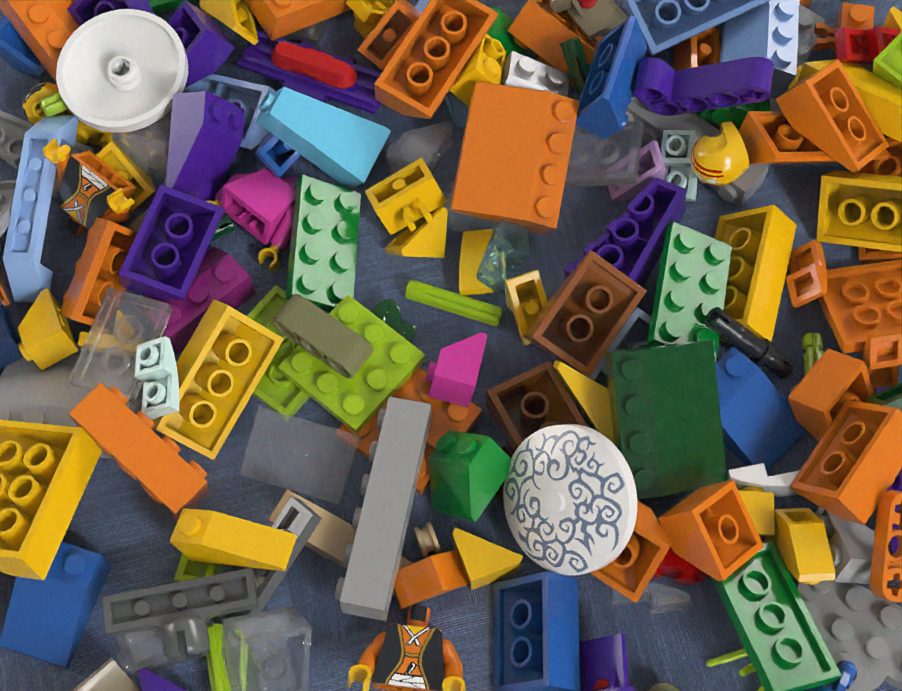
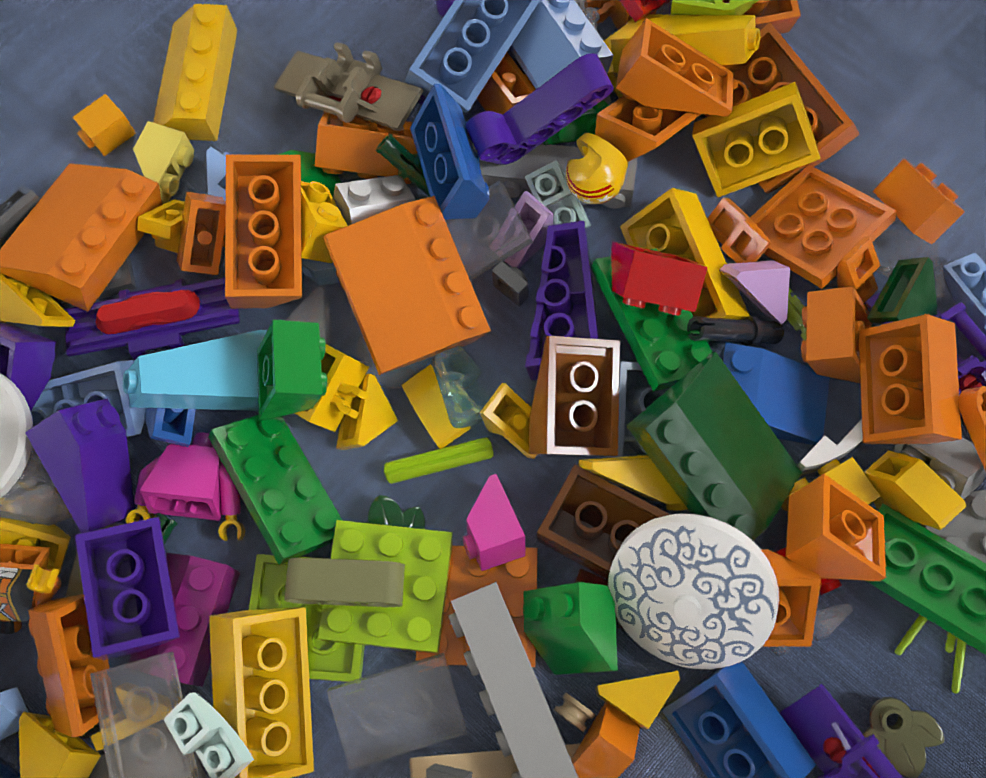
camera: 30 degrees left, 5 degrees up
none -> green slope [257,319,327,420]
none -> dark grey plate [492,261,528,307]
none -> red slope [611,241,708,316]
none -> lavender slope [720,260,790,324]

